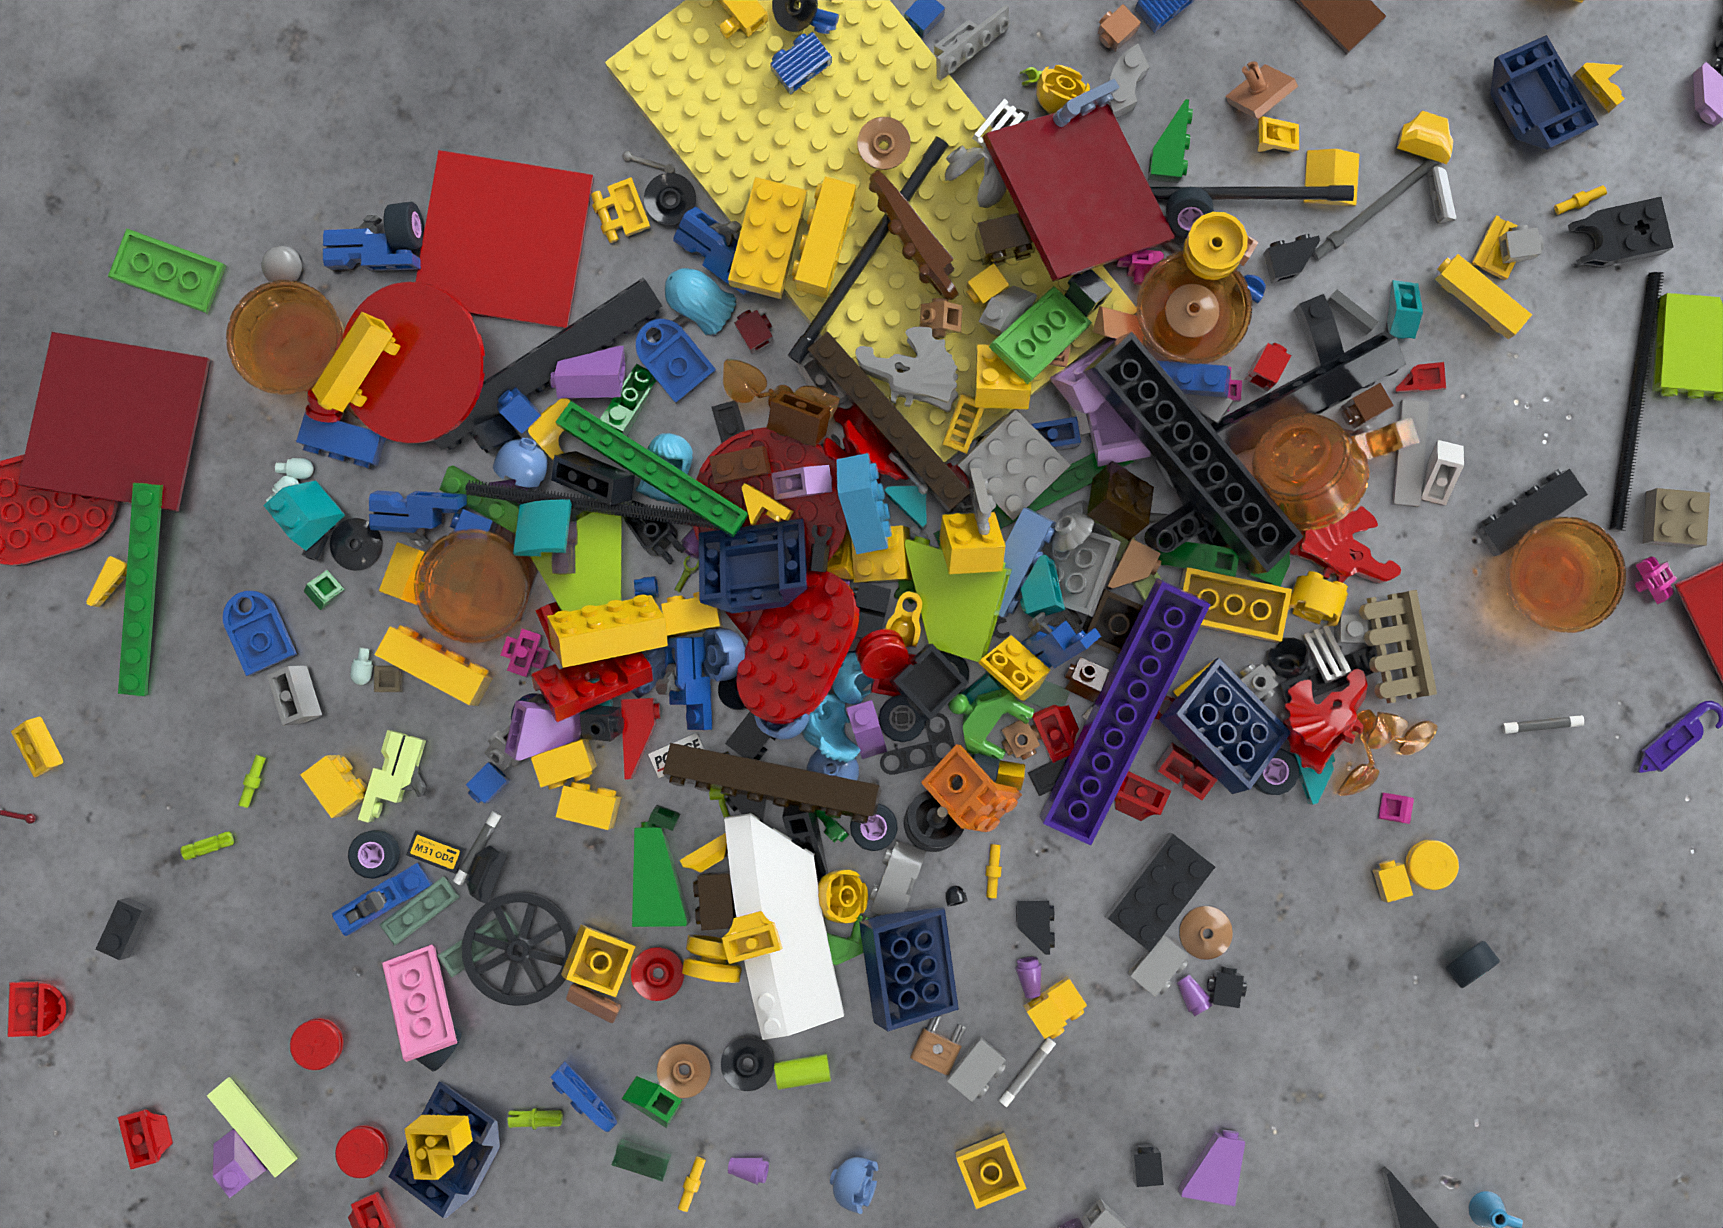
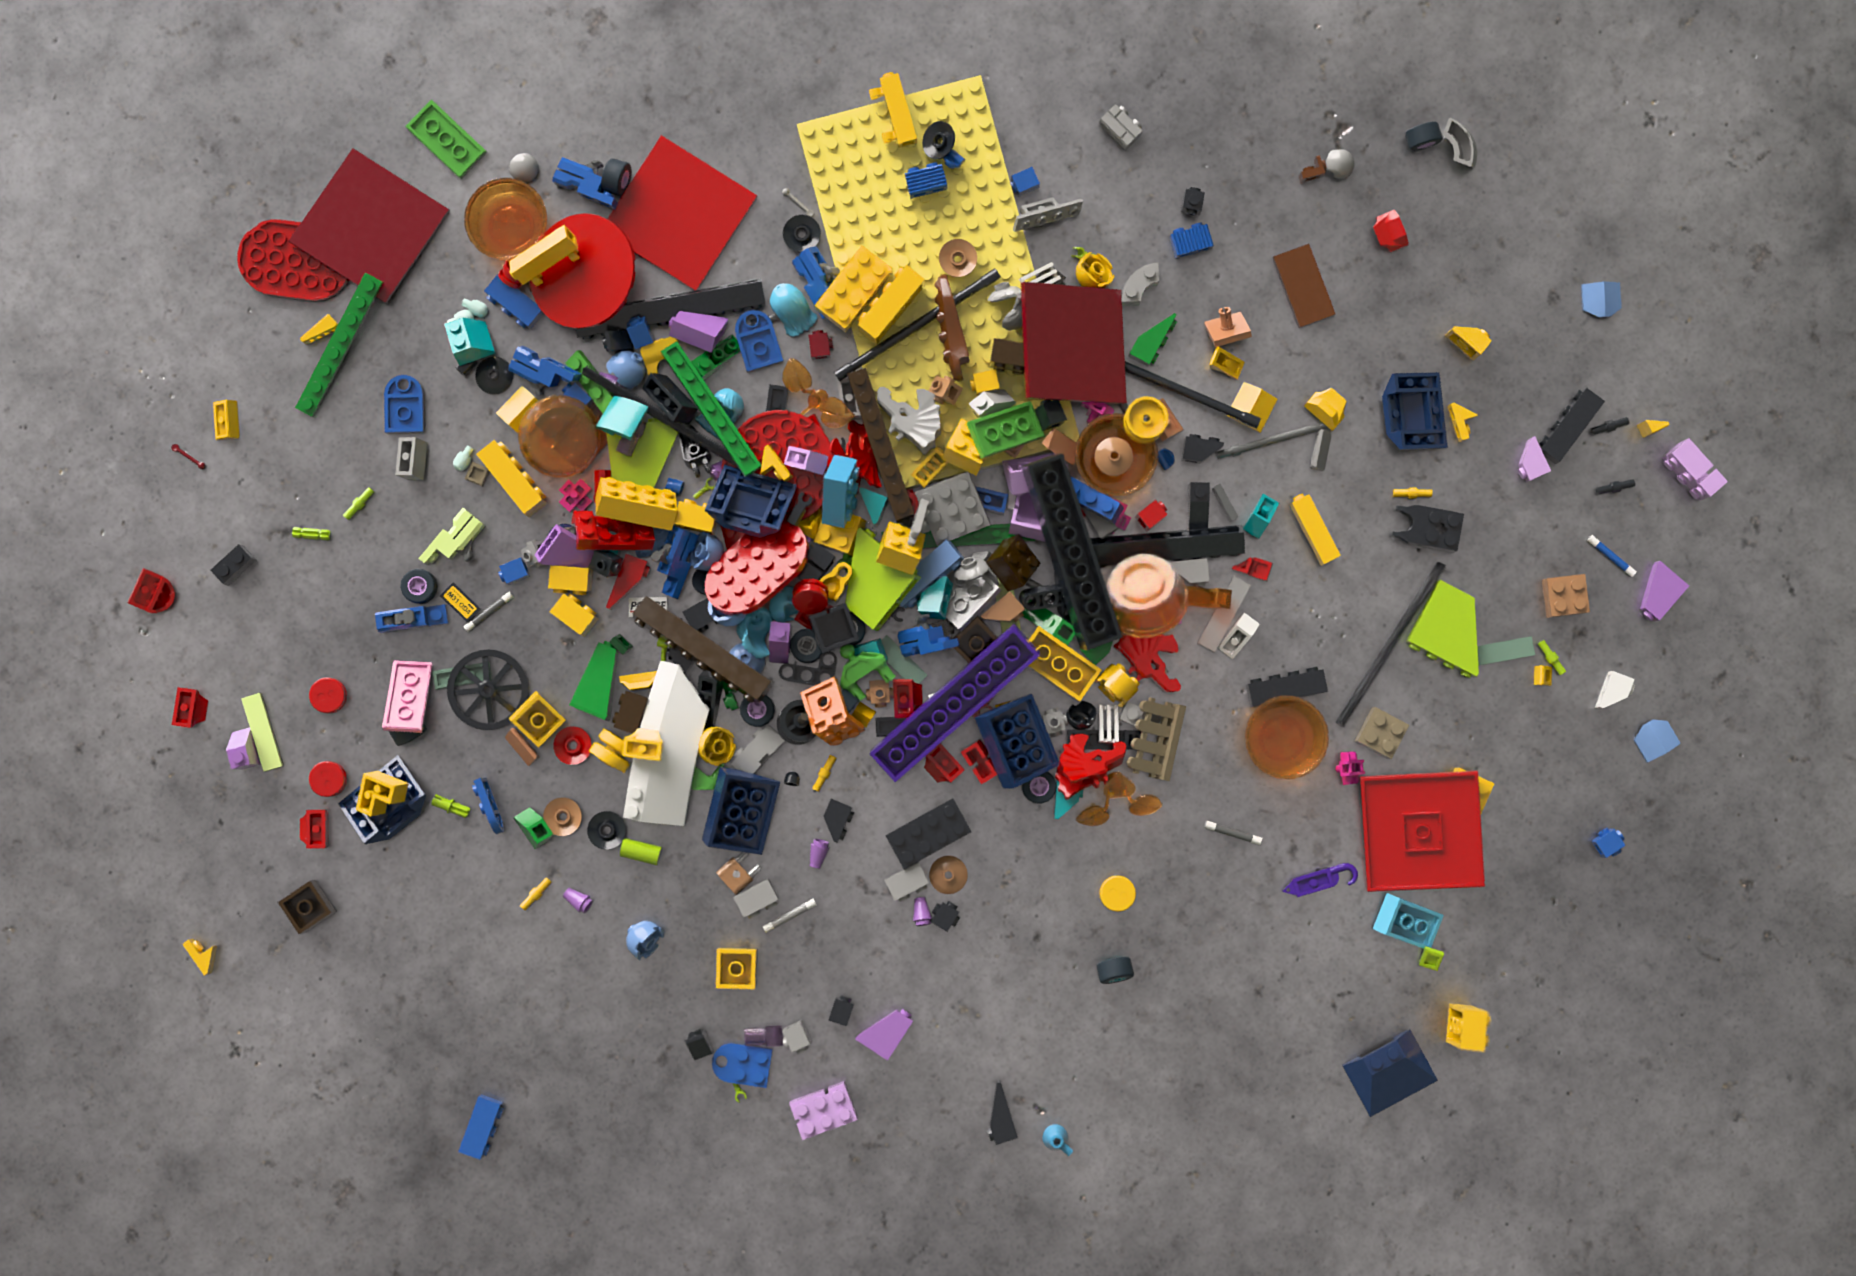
camera: 20 degrees right, 0 degrees up
yellow brick [300,755,367,818] -> none
green slope [304,570,344,610] -> none
sand green tile [379,876,460,946] -> none
black slope [465,845,507,904] -> none
yellow plate [591,177,651,243] -> none
clear green hinge [611,1139,672,1182] -> none
reddish brown brick [709,446,772,484] -> none
reddish brown brick [767,390,831,447] -> none
light grey hinge [889,451,928,494] -> none
yellow slope [979,635,1051,701] -> none
yellow brick [1023,976,1087,1039] -> none
sand blue plate [1053,79,1120,127] -> none
reddish brown brick [1064,657,1109,702] -> none
nougat brick [1098,4,1141,52] -> none
black wheel [1166,186,1214,239] -> none
reddish brown brick [1341,382,1394,429] -> none
yellow brick [1373,860,1413,903] -> none
dark pink slope [1378,793,1414,824] -> none
yellow plate [1471,215,1518,280] -> none
light grey brick [1499,225,1544,263] -> none

